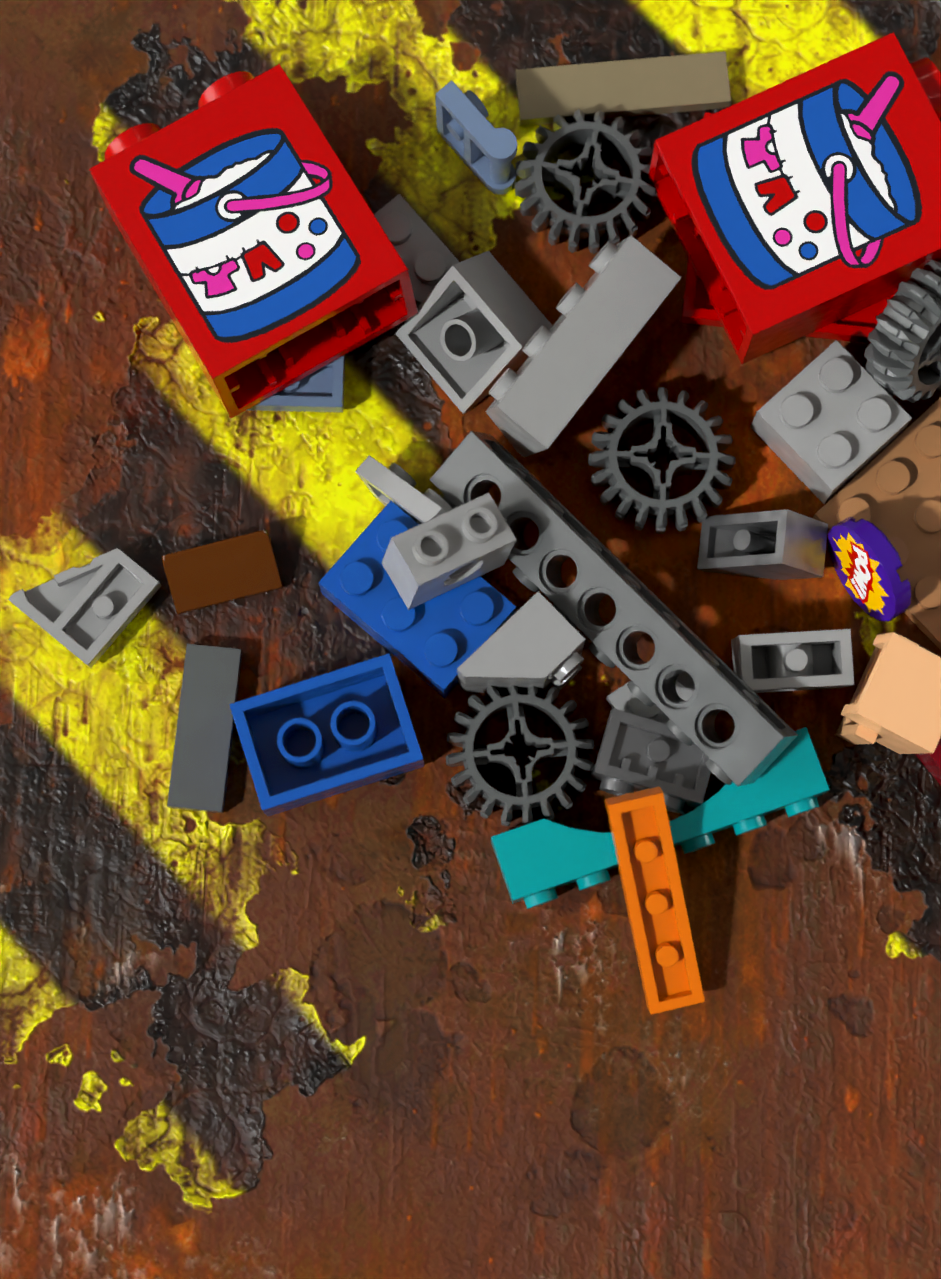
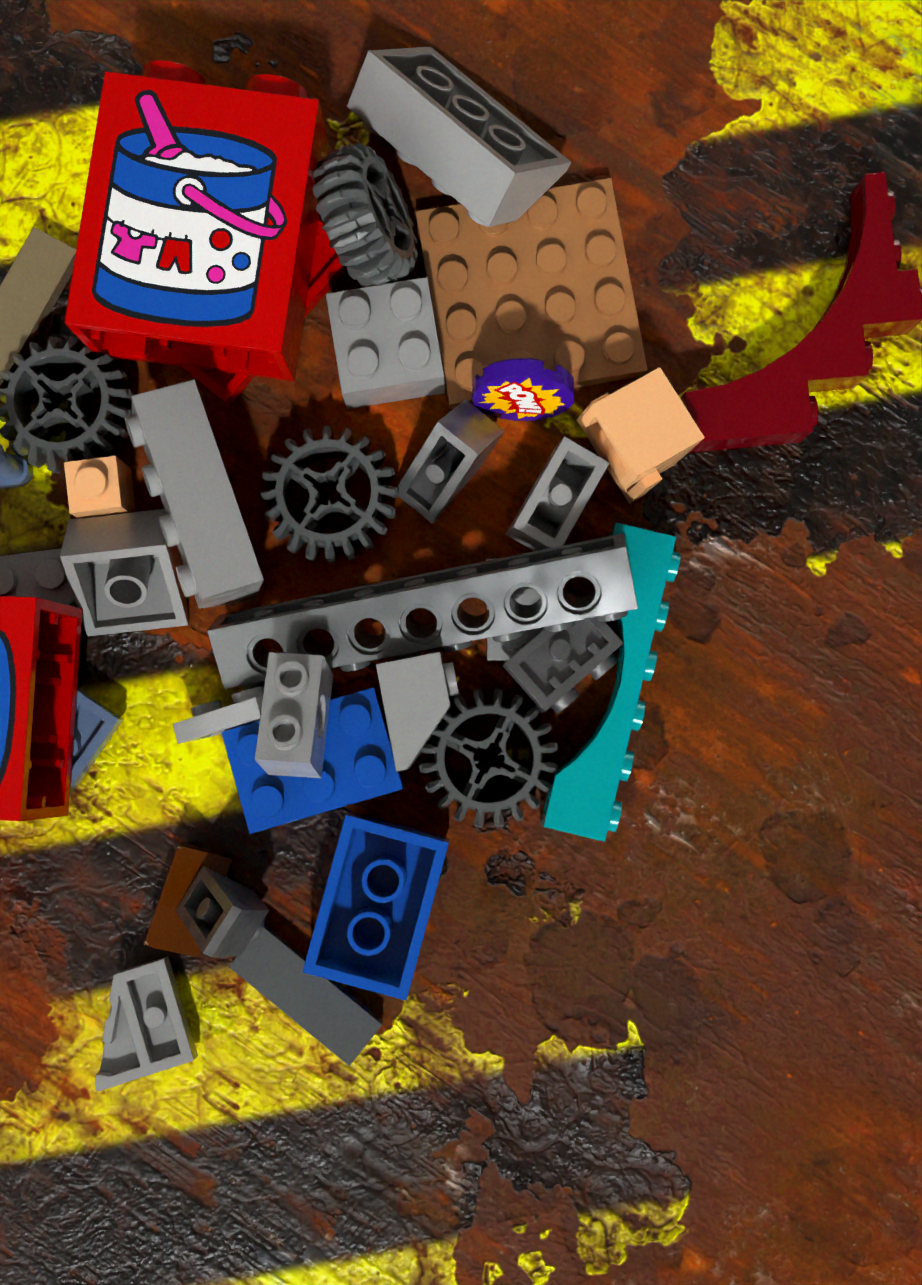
camera: 60 degrees left, 5 degrees up
orange plate [604,786,705,1015] -> none
none -> light nougat brick [64,456,136,518]
none -> flat silver slope [175,866,269,957]

